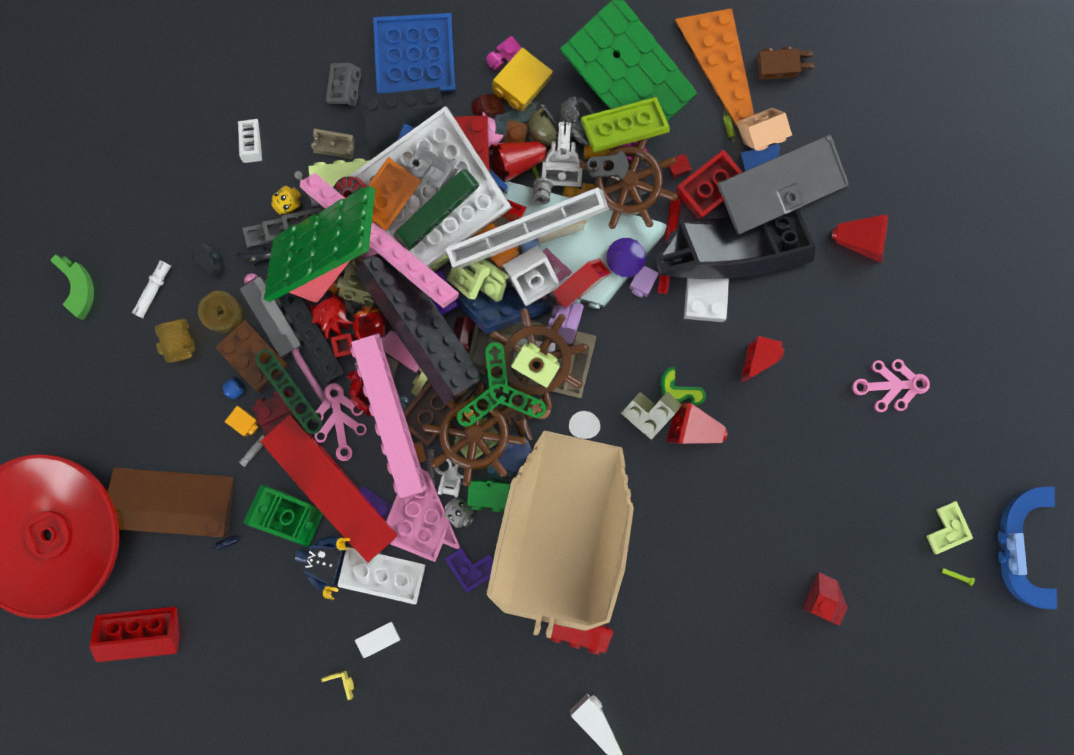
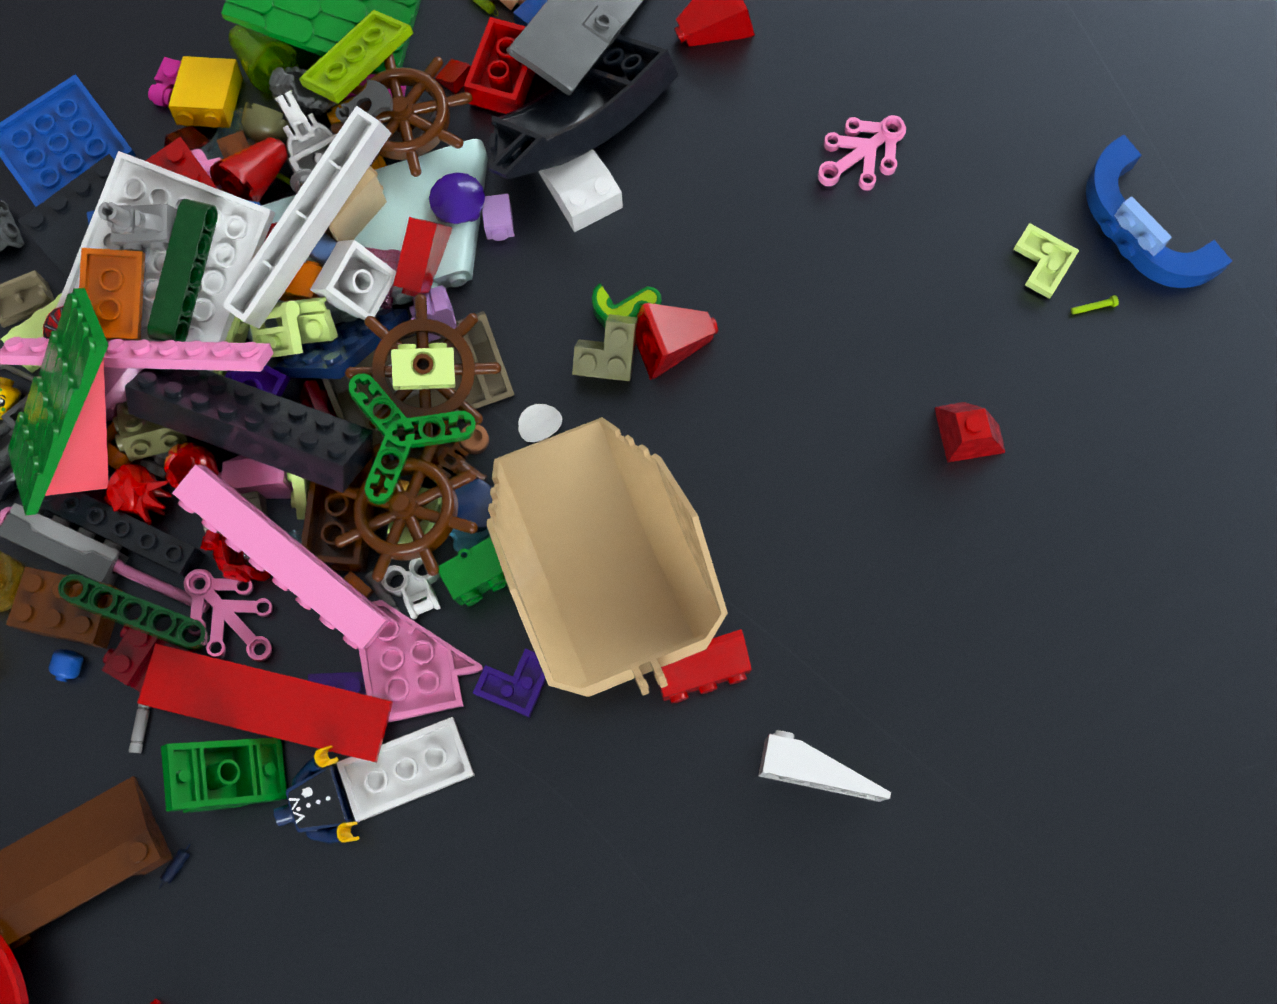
camera: 30 degrees left, 10 degrees down
light orange brick [225,406,259,437] -> none
light yellow bracket [321,671,354,700] -> none
red brick [331,333,355,358] -> none
white tile [355,621,401,658] -> none
light grey head [444,498,474,528] -> none
red axle [657,198,682,294] -> none
red slope [740,336,784,382] -> none
none -> clear neon green cone [228,25,298,93]

